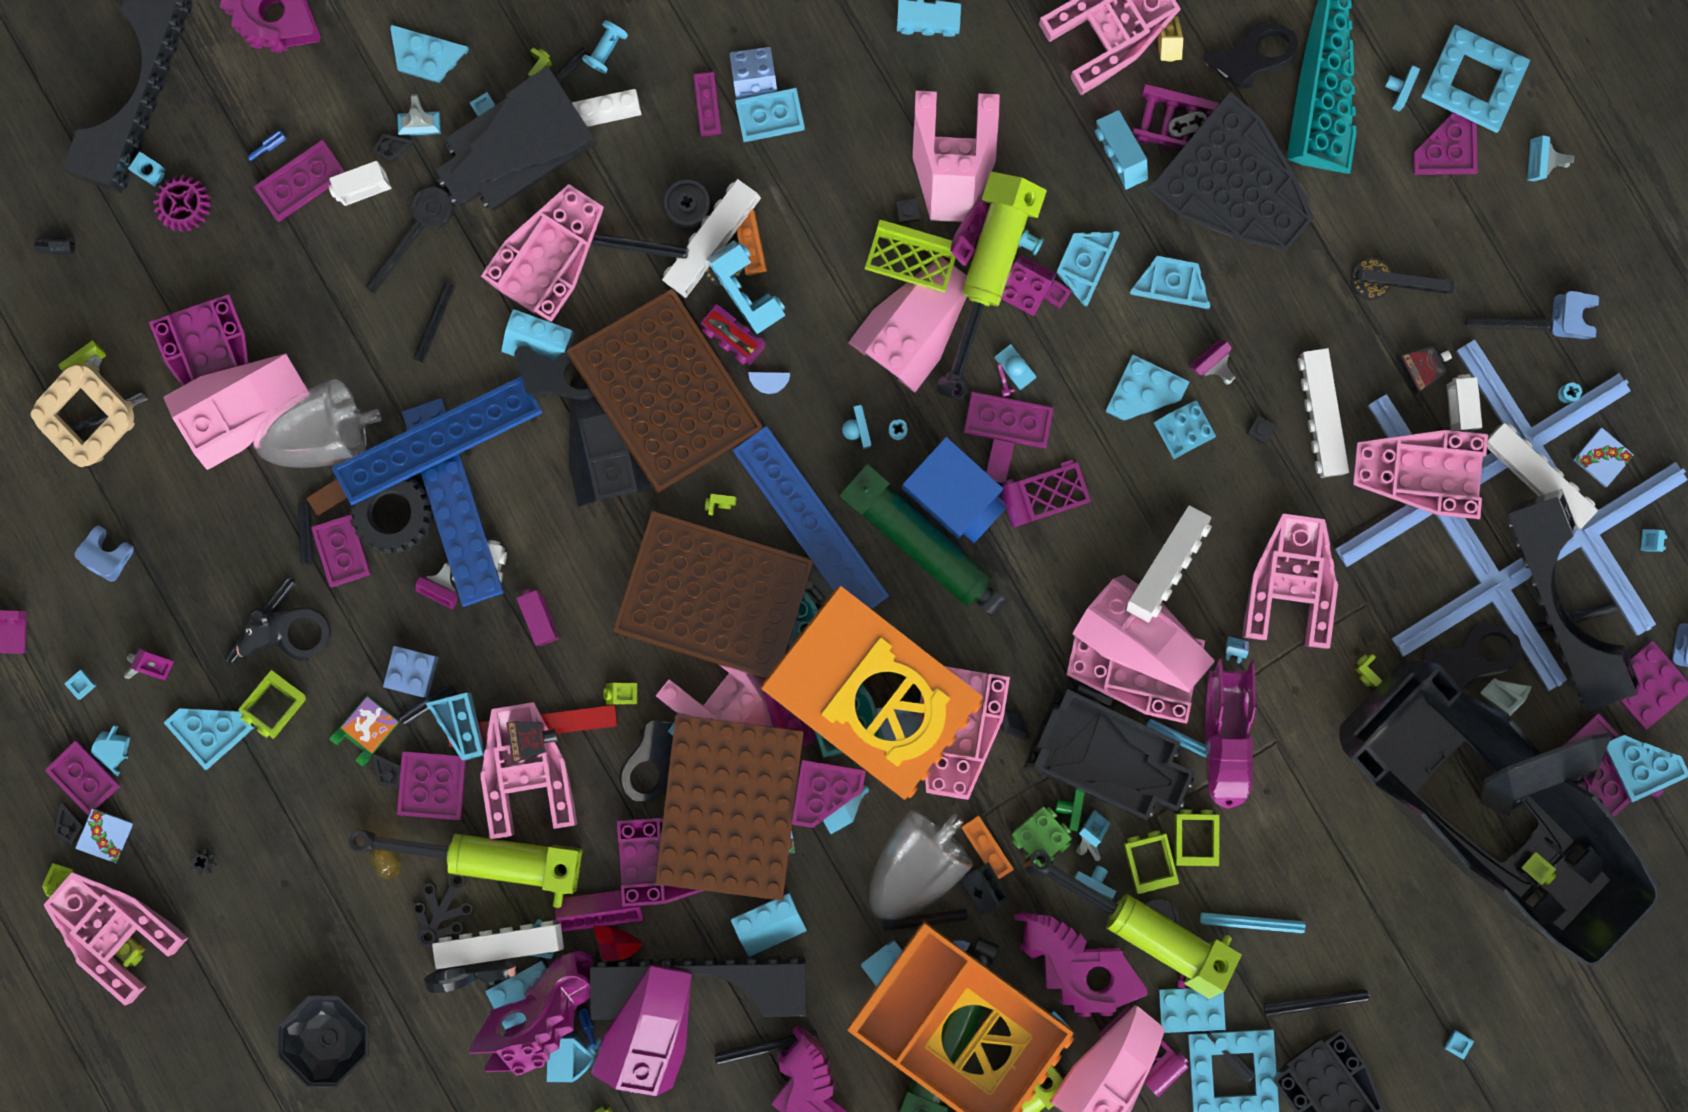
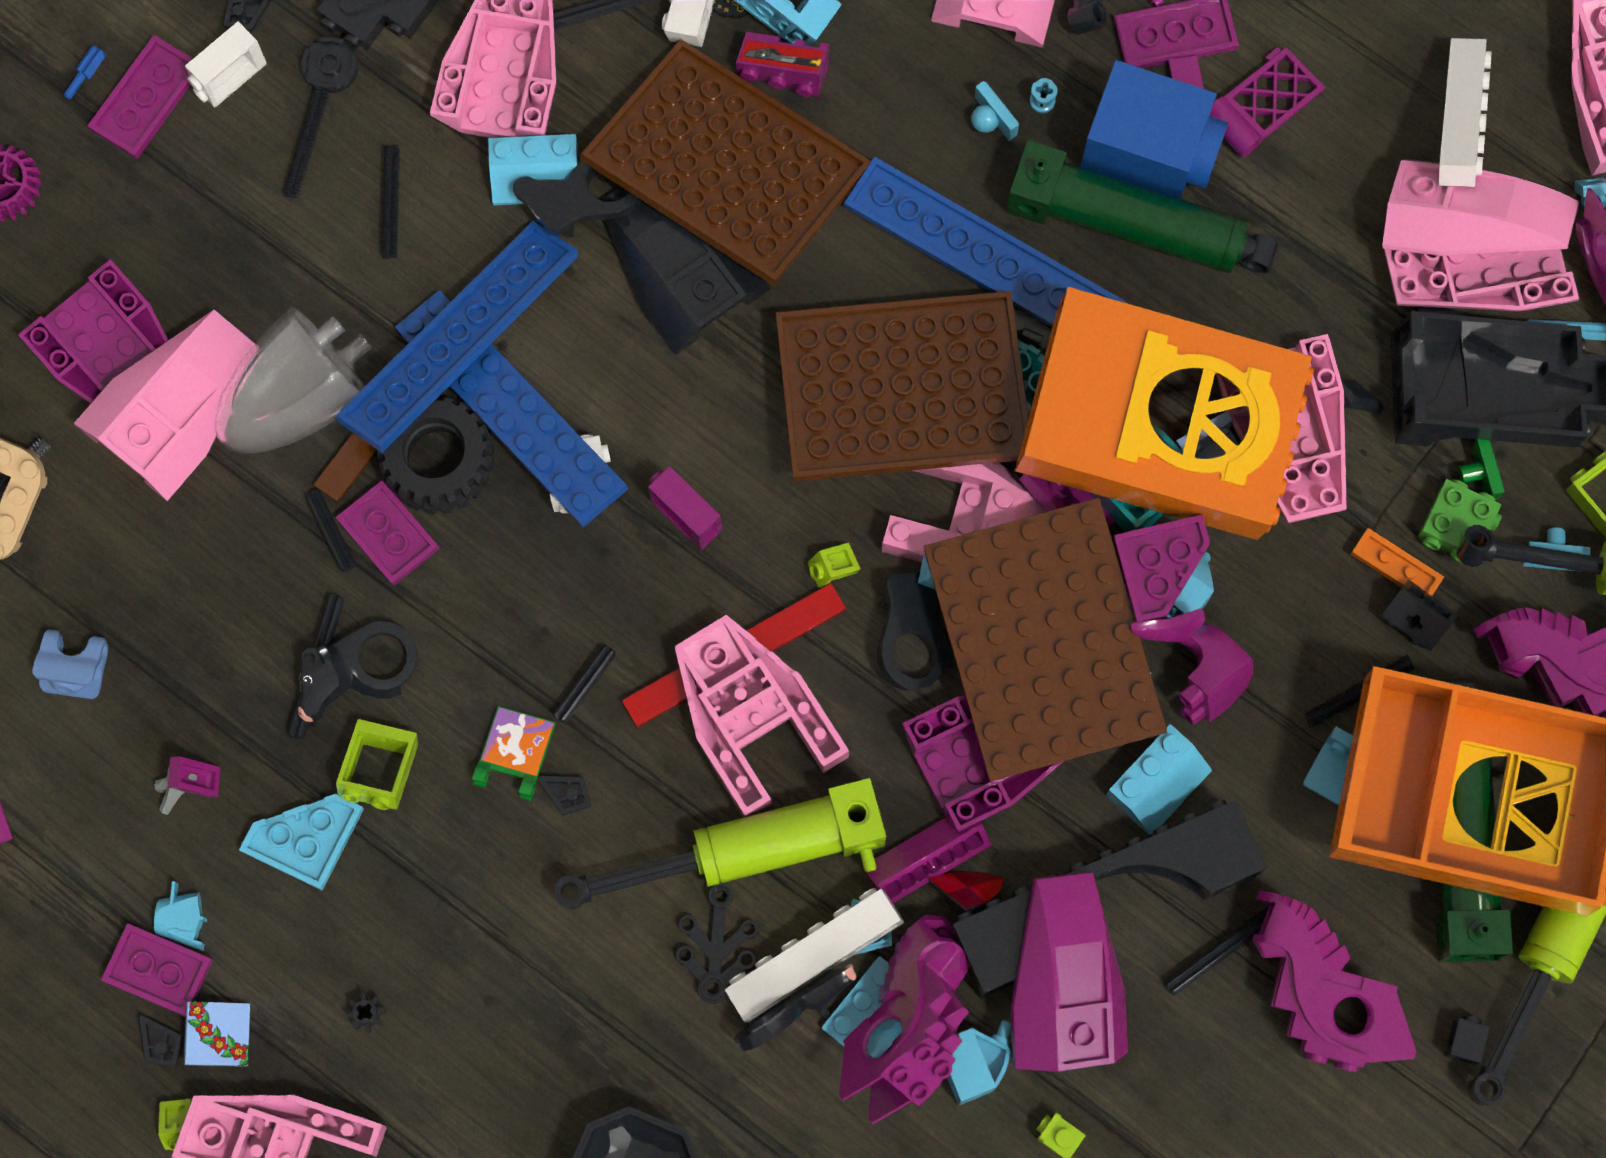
camera: 25 degrees left, 10 degrees down
medium azure tile [64,670,96,700] -> none
clear yellow head [370,849,402,879] -> none
medium blue brick [383,646,439,698] -> none
magenta plate [397,751,466,820] -> none
magenta piece [416,562,457,610] -> none
medium azure wedge [426,693,485,760] -> none
torso [506,722,558,763] -> none
blue axle [578,1009,597,1048] -> none
lime bracket [705,494,737,516] -> none
light blue tile [748,372,790,394] -> none
clear windscreen [869,811,973,920] -> none
medium azure piece [1076,810,1111,861] -> none
none -> magenta hips [1131,609,1254,726]

